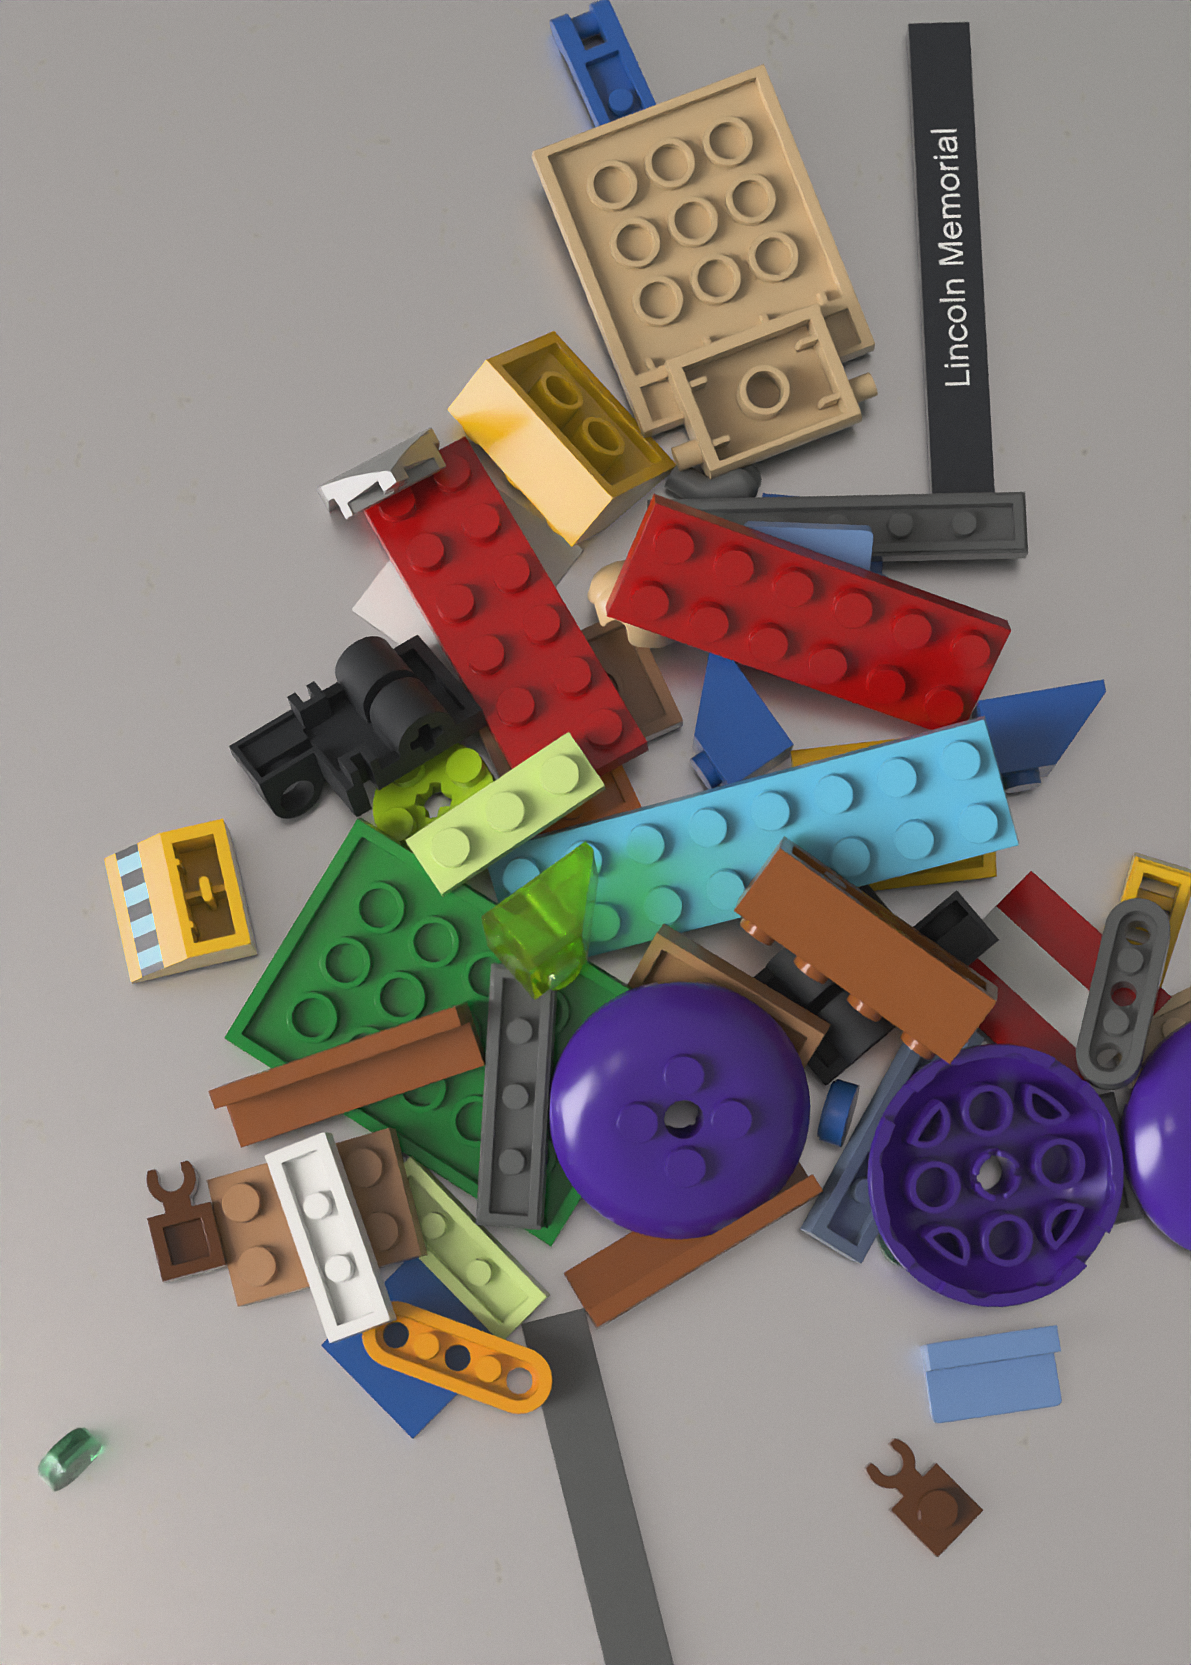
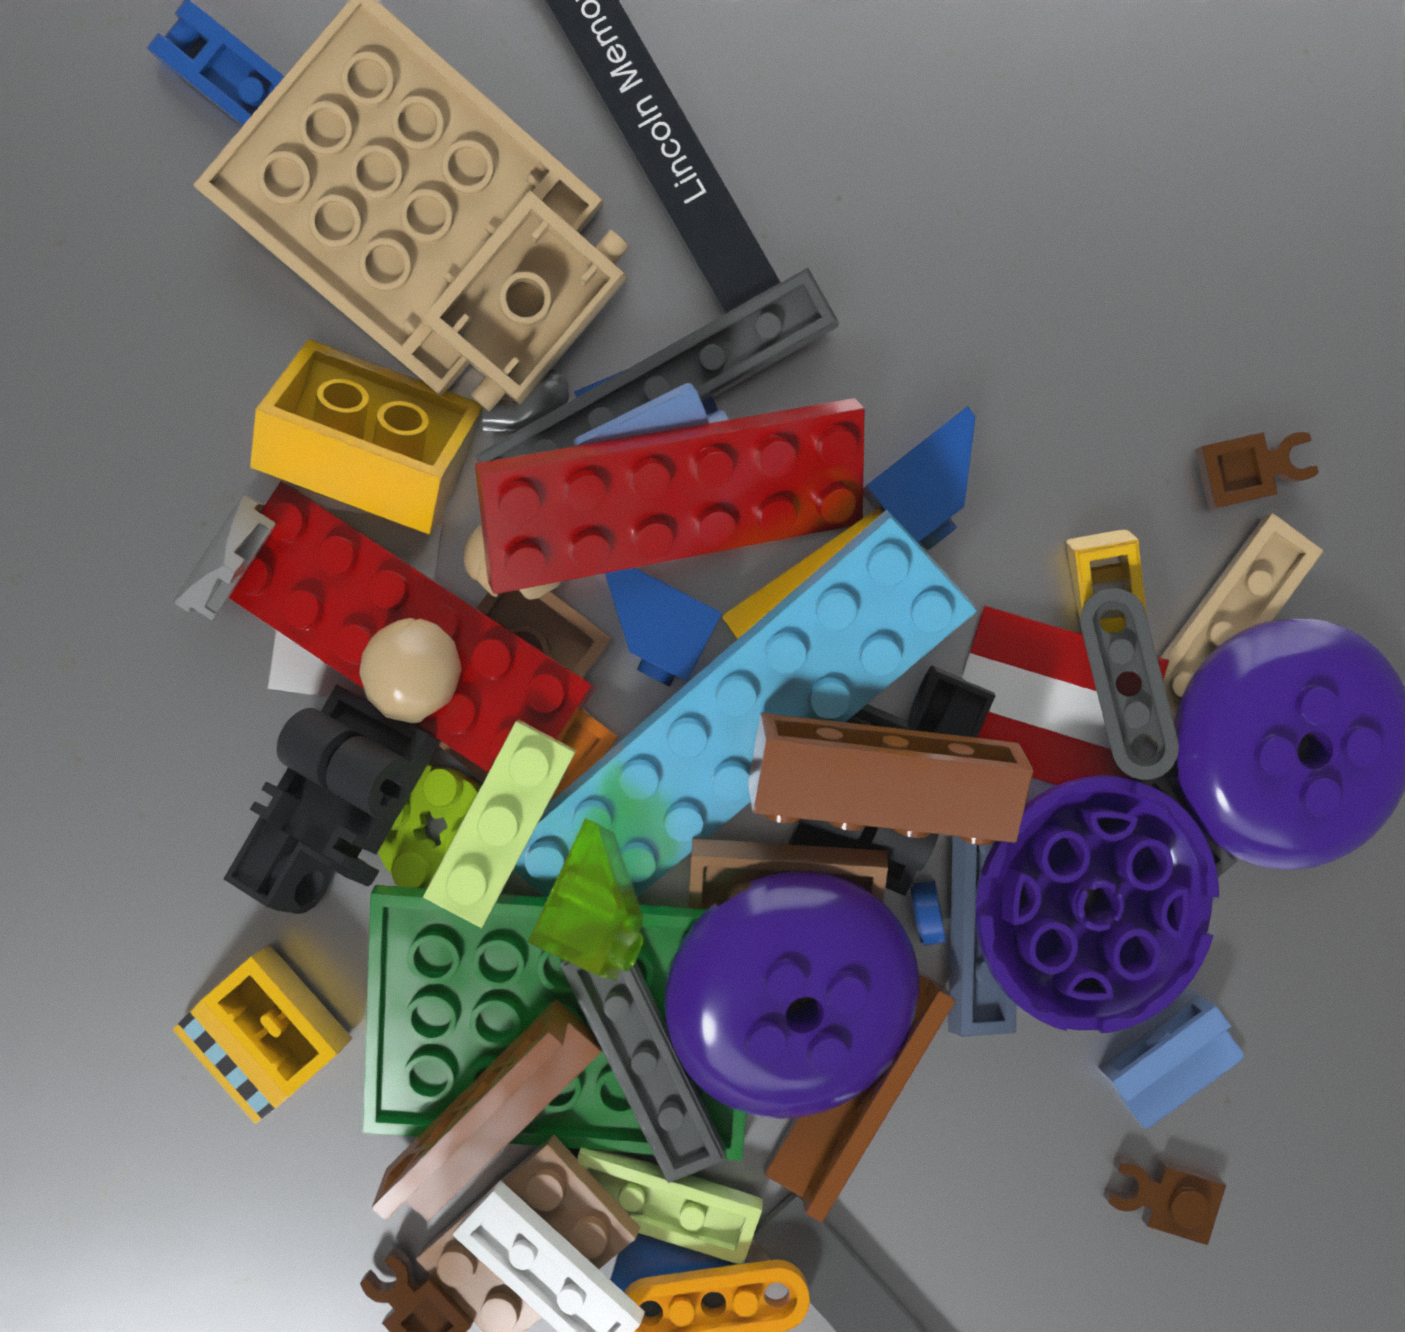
camera: 25 degrees left, 10 degrees up
none -> tan hair [359,618,462,723]

